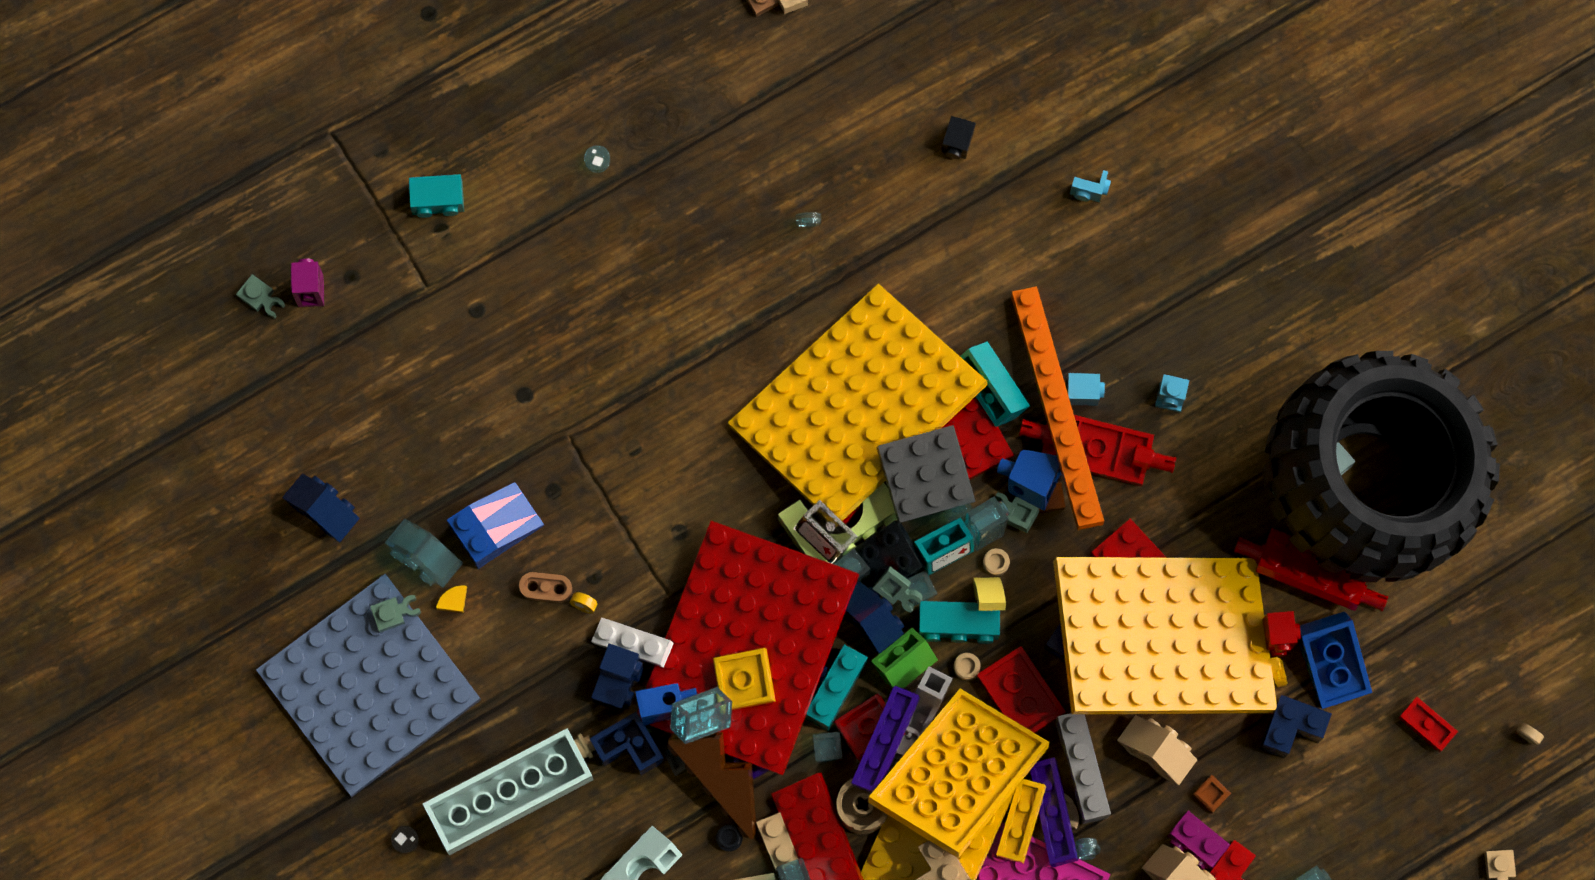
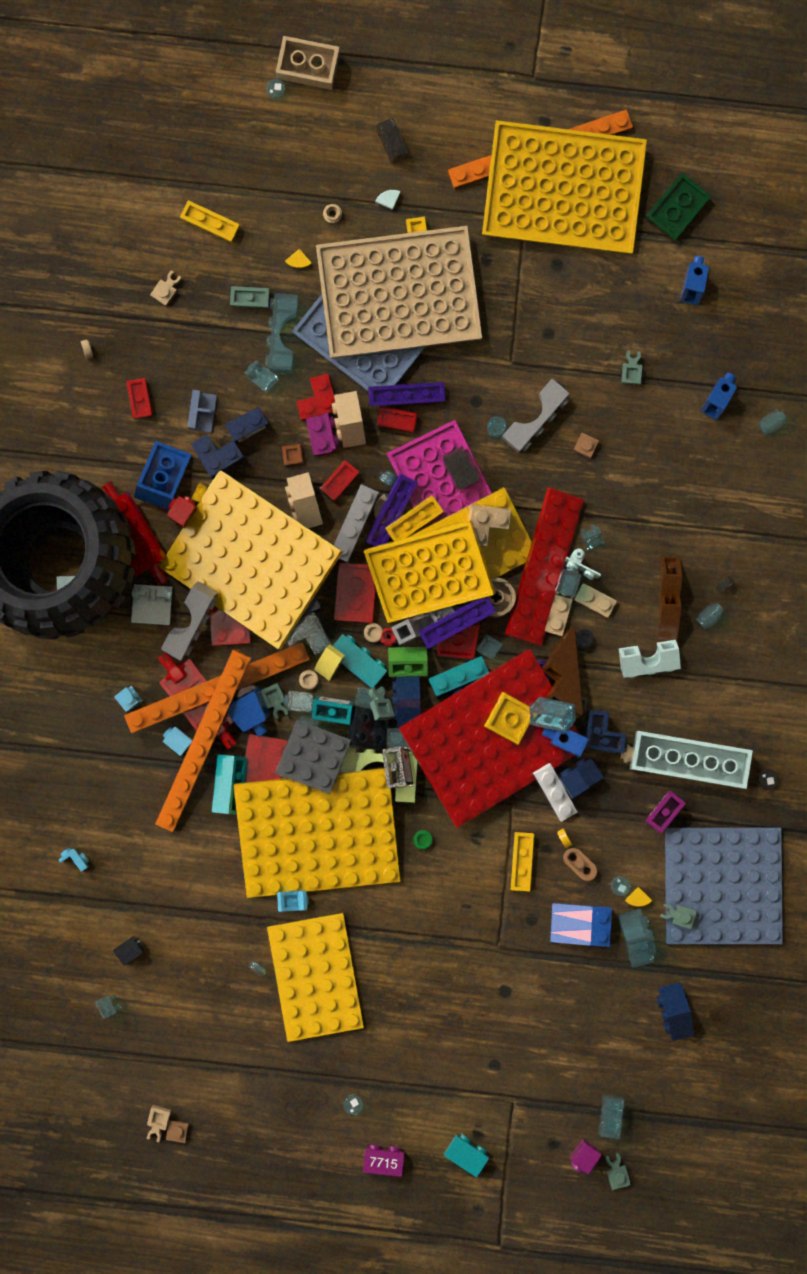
camera: 140 degrees left, 10 degrees up
none -> clear light blue tile [95,995,121,1019]
none -> orange plate [124,642,310,734]
none -> light aqua hinge [131,584,172,625]
none -> light grey arch [161,581,218,661]
none -> sand blue panel [187,390,217,433]
none -> dark blue brick [225,407,269,444]
none -> clear light blue bracket [245,360,279,393]
none -> yellow plate [267,913,364,1042]
none -> medium azure bracket [277,891,309,912]
none -> clear light blue brick [286,612,332,656]
none -> red plate [320,460,359,502]
none -> magenta brick [363,1144,404,1177]
none -> red plate [380,628,397,646]
none -> green tile [413,830,432,849]
none -> yellow plate [510,832,534,892]
none -> clear light blue brick [598,1095,624,1139]
none -> clear light blue tile [611,876,631,896]
none -> magenta brick [644,791,686,833]

